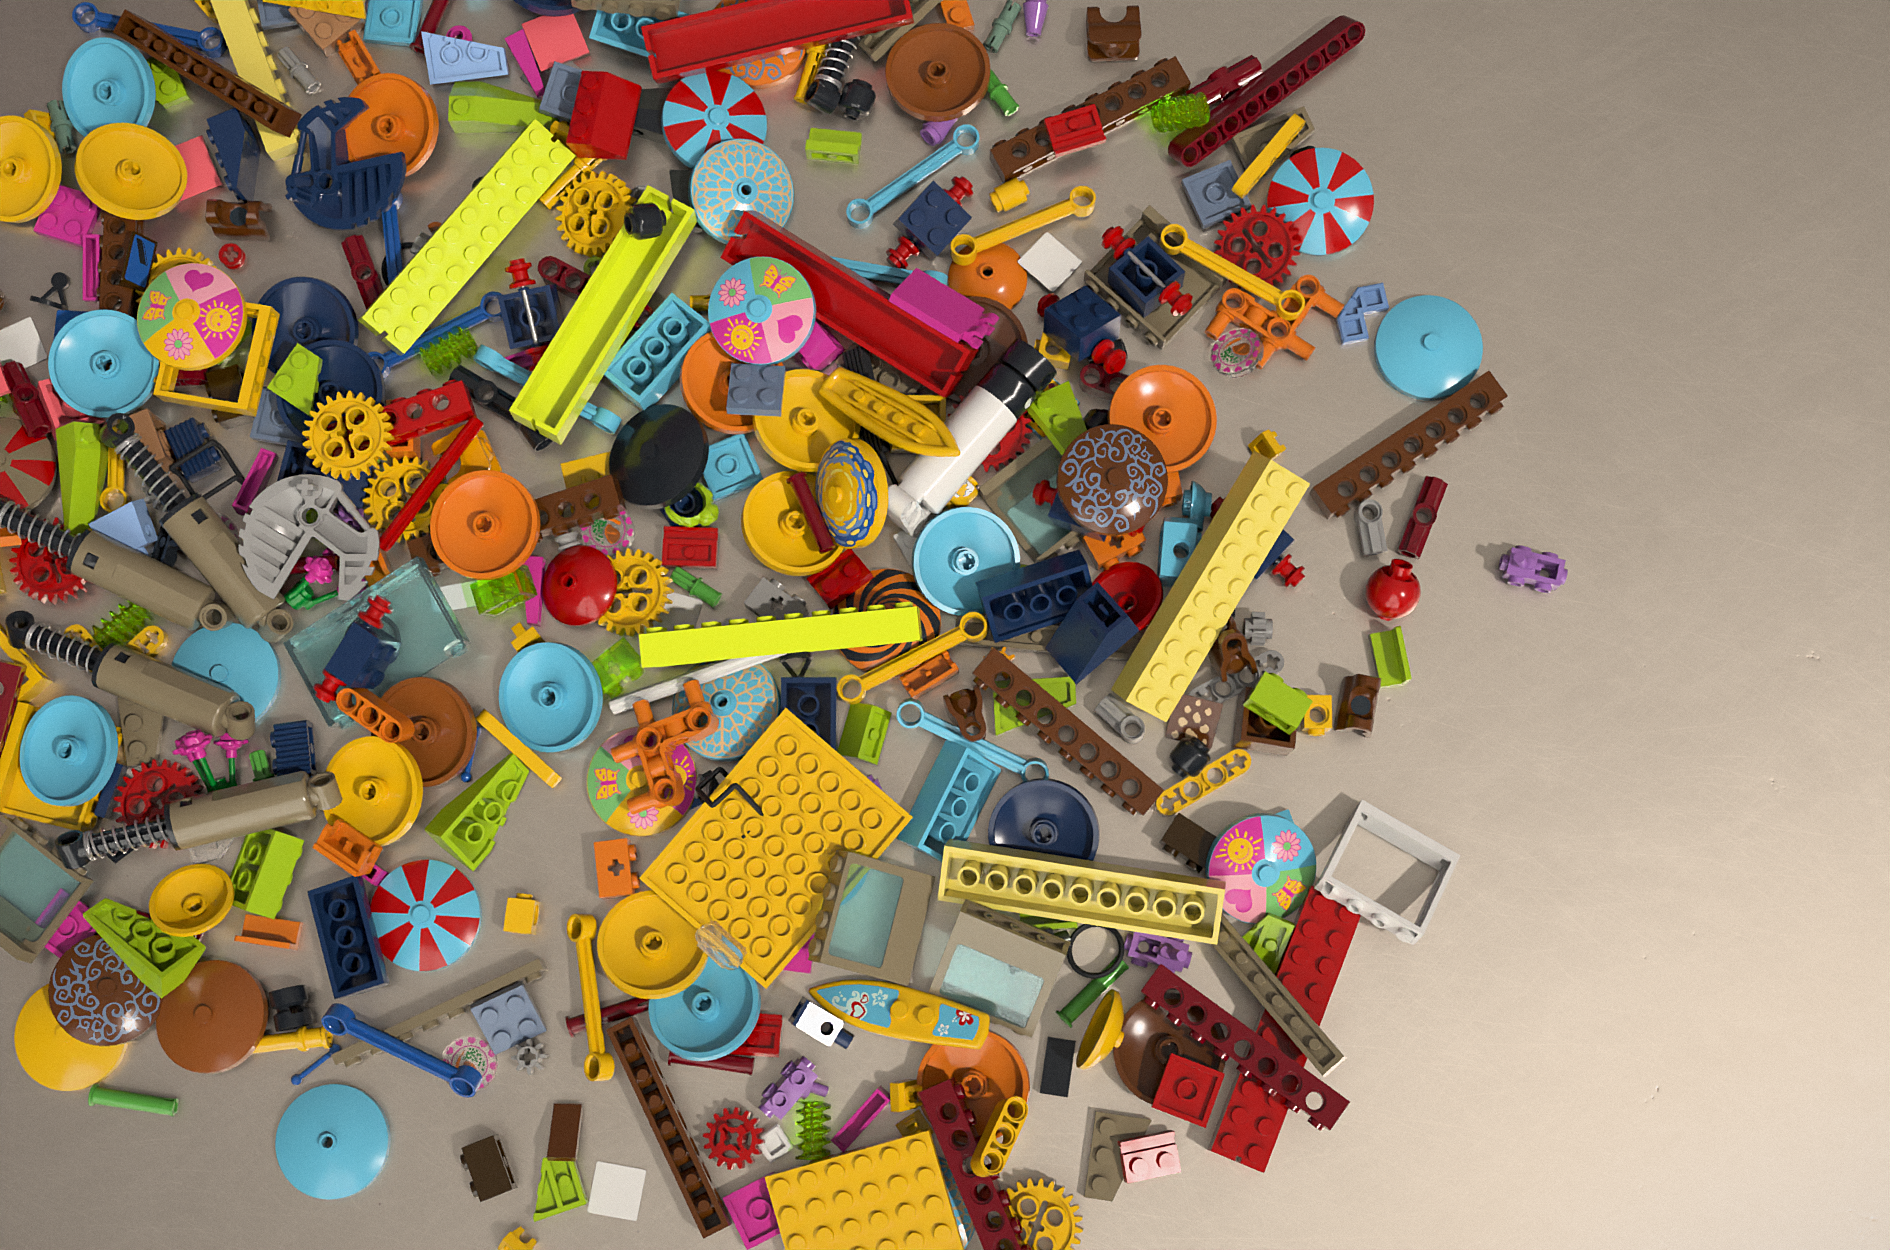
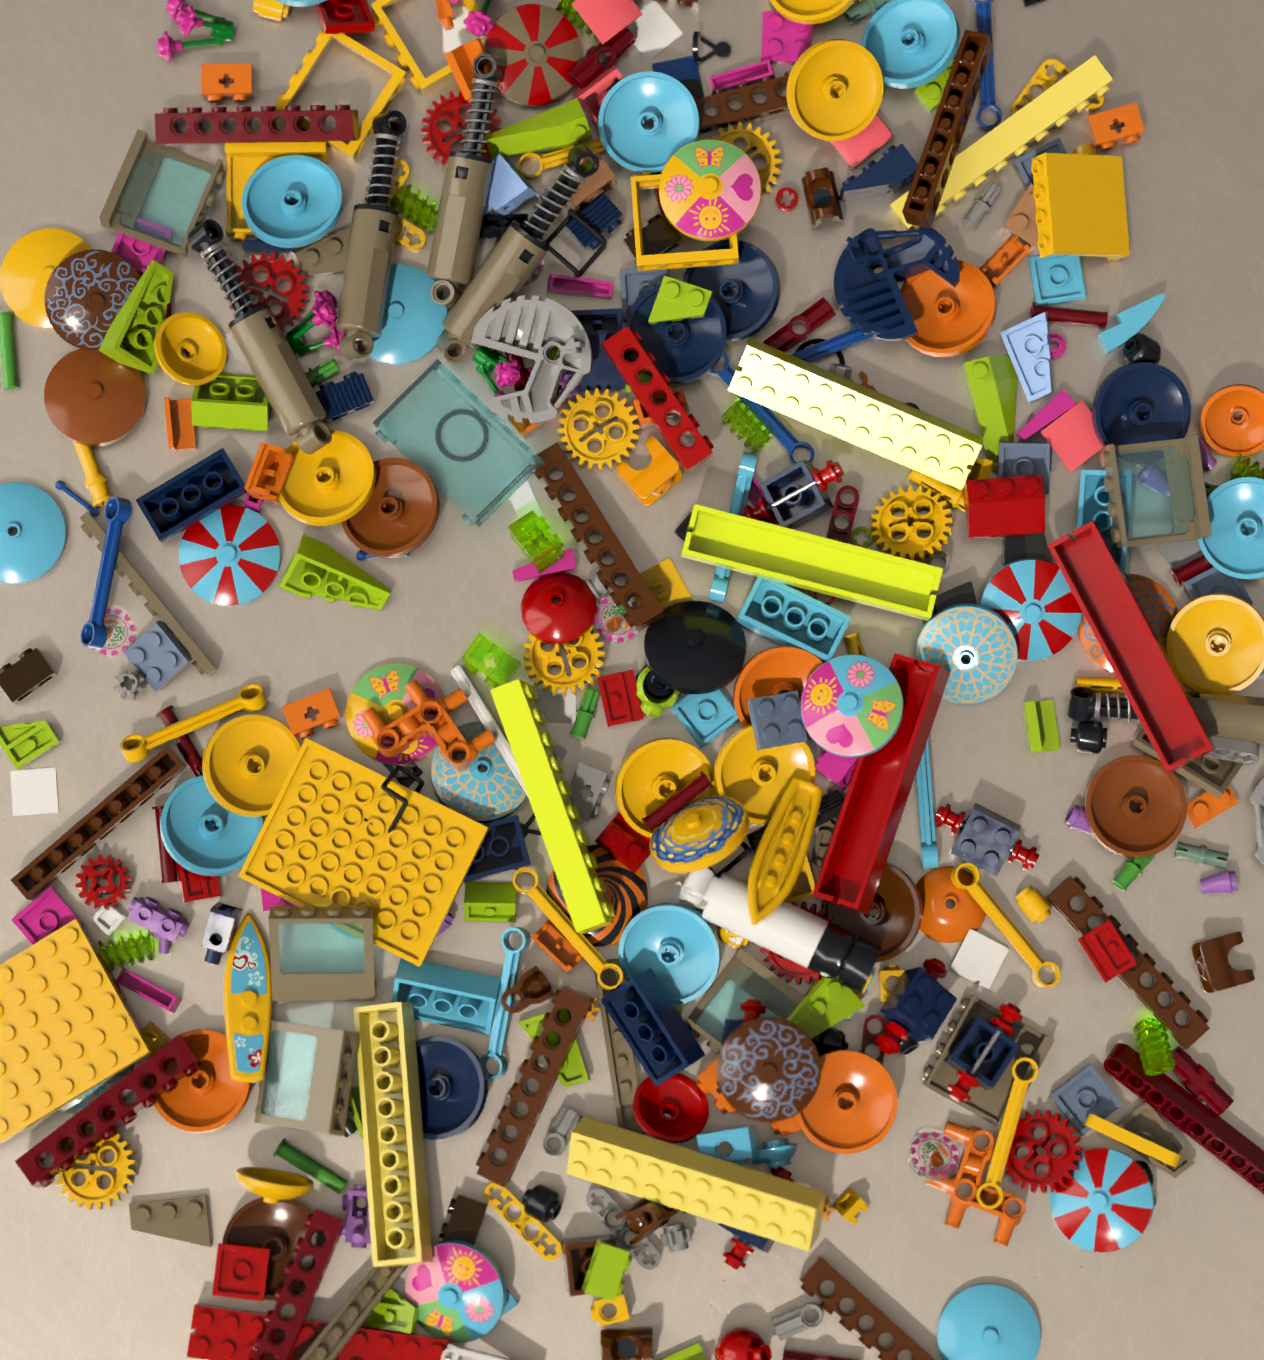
camera: 75 degrees right, 5 degrees up
slope [119,231,158,292] -> none
black wheel [269,985,313,1032] -> none
yellow gear [302,391,394,481] -> none
dark blue brick [313,594,402,703] -> none
orange beam [336,687,415,743] -> none
red axle [380,416,484,552] -> none
orange dish [430,470,540,580] -> none
black piece [448,364,519,426] -> none
yellow beam [475,708,562,788] -> none
medium azure dish [499,642,603,752] -> none
yellow brick [503,893,540,935] -> none
yellow tile [511,622,545,652] -> none
reddish brown tile [547,1103,583,1162] -> none
black head [624,202,667,240] -> none
clear piece [695,920,747,970] -> none
medium azure piece [846,124,979,229] -> none
dark pink tile [889,268,999,349] -> none
yellow tile [890,1079,923,1112] -> none
yellow beam [970,1096,1028,1177] -> none
black tile [1040,1037,1076,1097] -> none
dark blue slope [1045,582,1140,685] -> none
black tyre [1066,924,1124,979] -> none
plate [1118,1130,1181,1184] -> none
reddish brown sticker [1165,694,1223,749] -> none
medium blue tile [1336,283,1389,345] -> none

